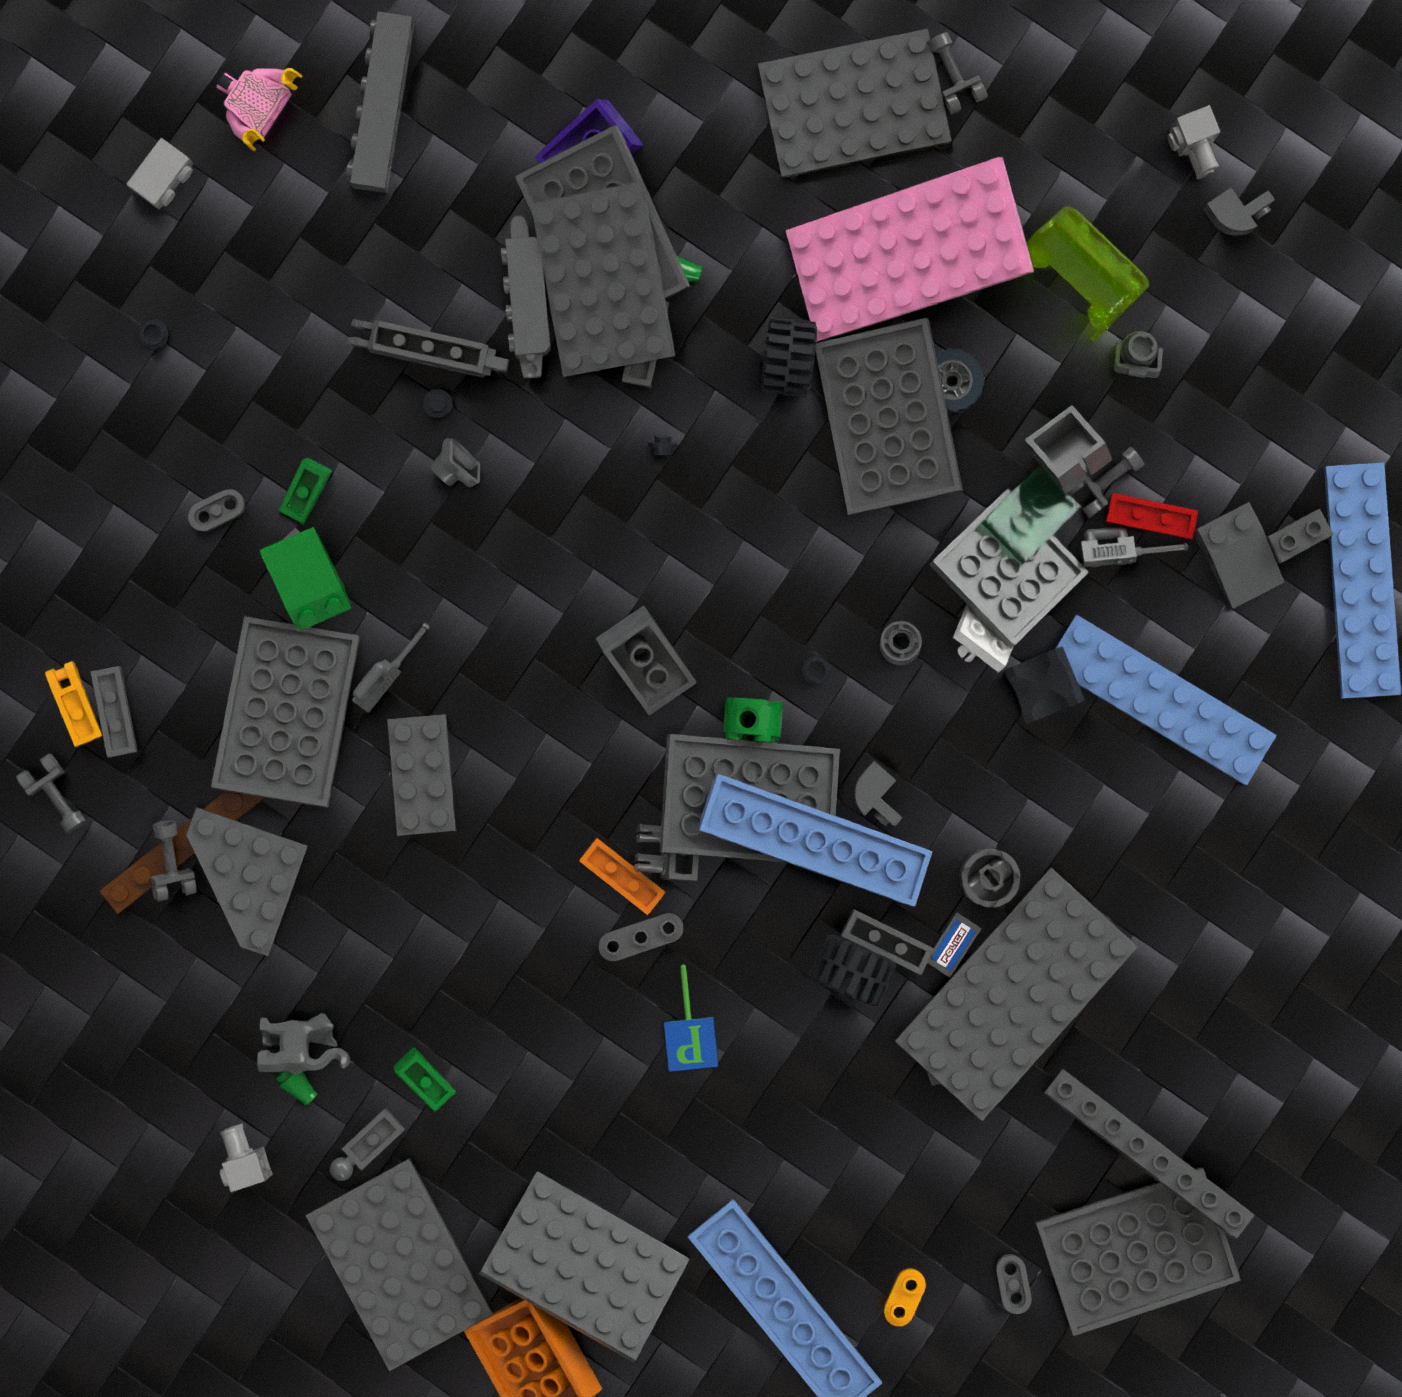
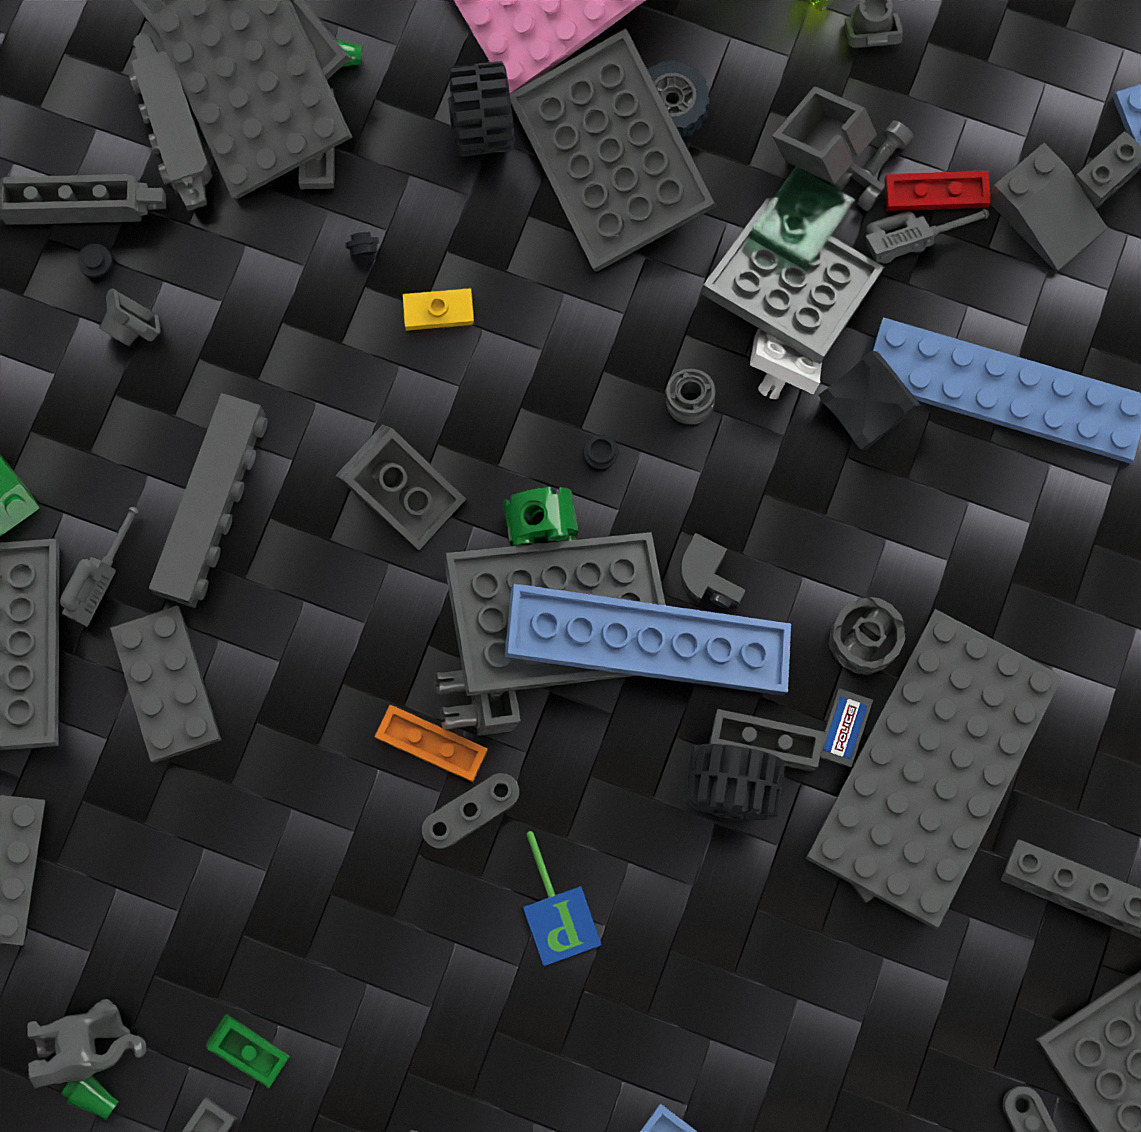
camera: 15 degrees left, 10 degrees down
none -> dark grey brick [149,393,268,608]
none -> yellow plate [403,288,474,331]

